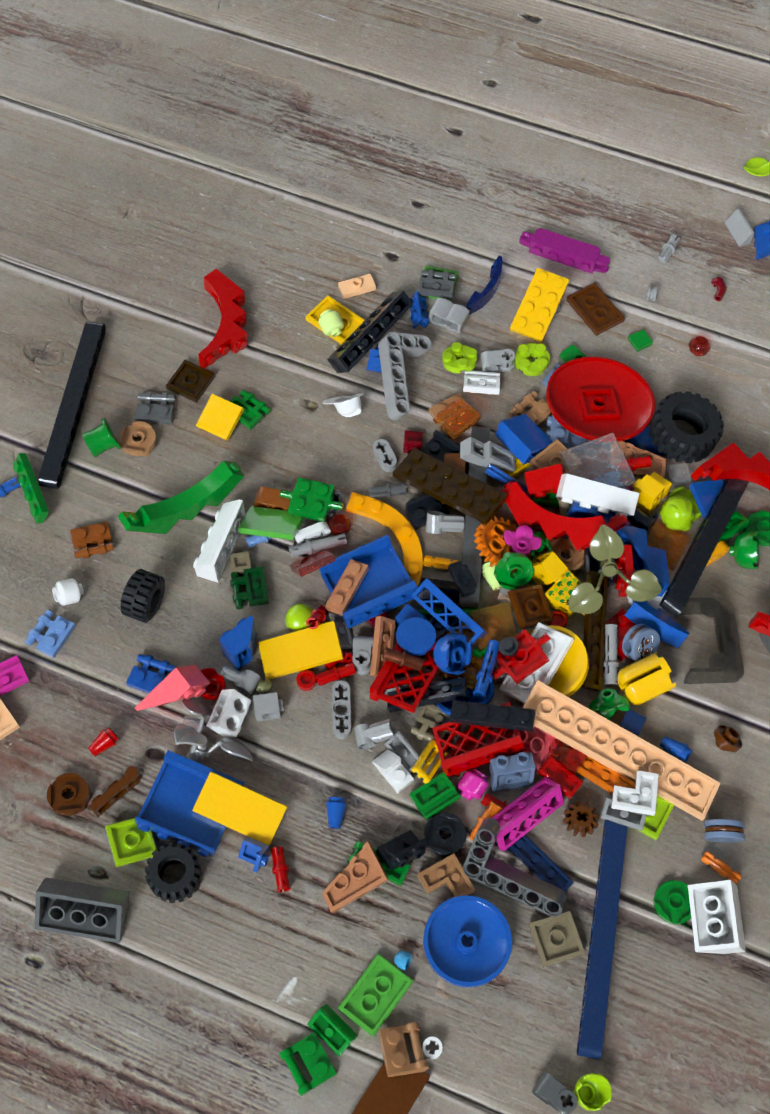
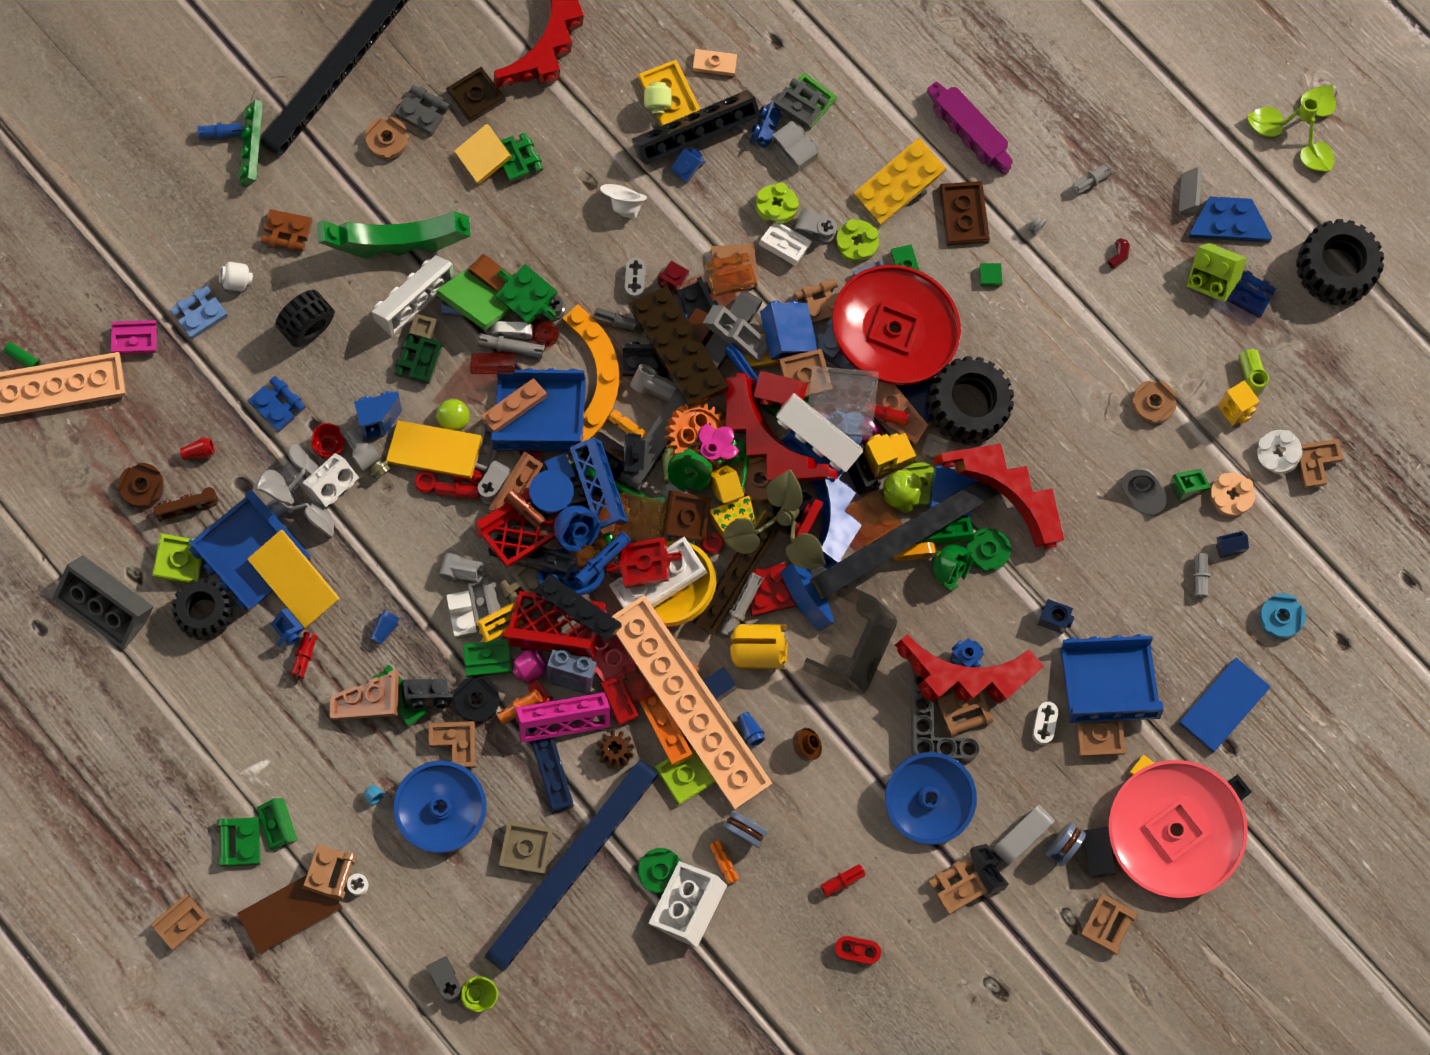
camera: 20 degrees right, 10 degrees up
green piece [82,417,121,458] -> none
coral slope [135,664,210,711] -> none
light grey brick [253,692,284,721] -> none
red axle [306,605,329,629] -> none
light grey beam [332,681,351,739] -> none
bright green tile [338,953,414,1037] -> none
light grey beam [378,332,432,421] -> none
dark grey beam [463,818,567,917] -> none
clear blue slope [467,255,502,315] -> none
black plate [499,637,519,657] -> none
green plate [589,688,630,720] -> none
light grey slope [601,797,647,831] -> none
white plate [611,770,659,816] -> none
sand blue head [622,624,660,662] -> none
clear red plate [688,336,711,356] -> none

